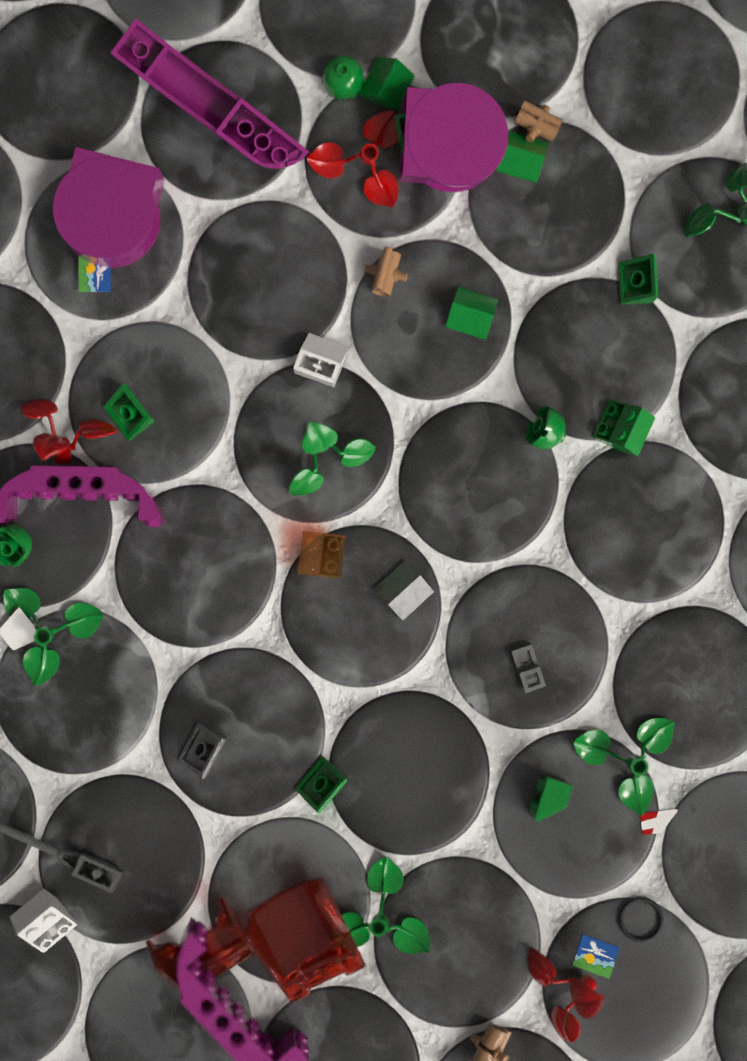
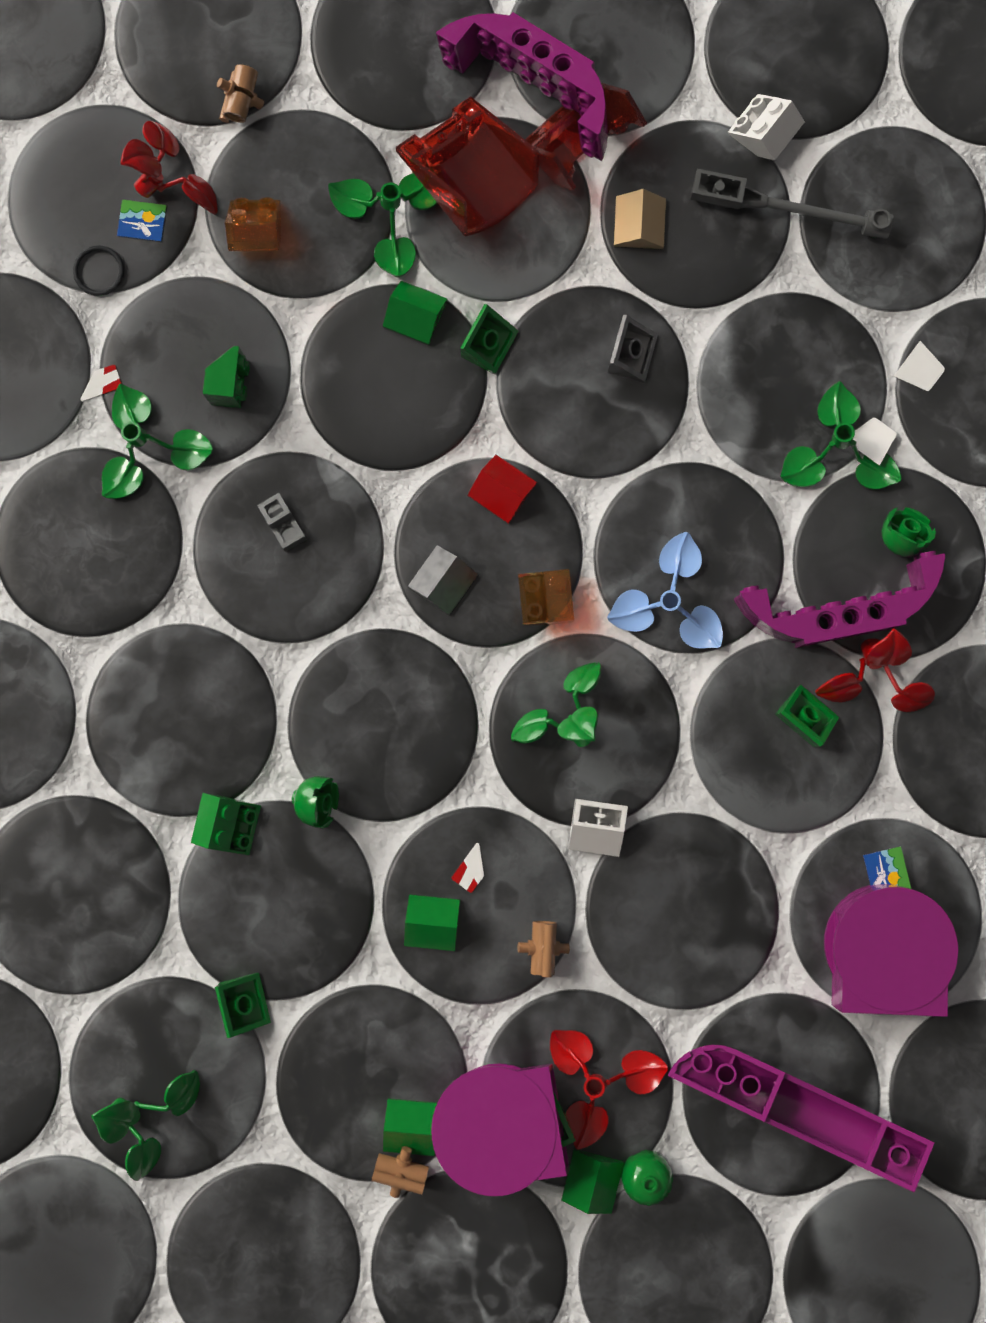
camera: 170 degrees right, 0 degrees up
none -> clear orange slope [225,197,281,251]
none -> green slope [383,281,448,345]
none -> white sticker [452,843,484,893]
none -> red slope [467,454,537,524]
none -> light blue plant [607,532,723,648]
none -> tan slope [614,189,666,249]

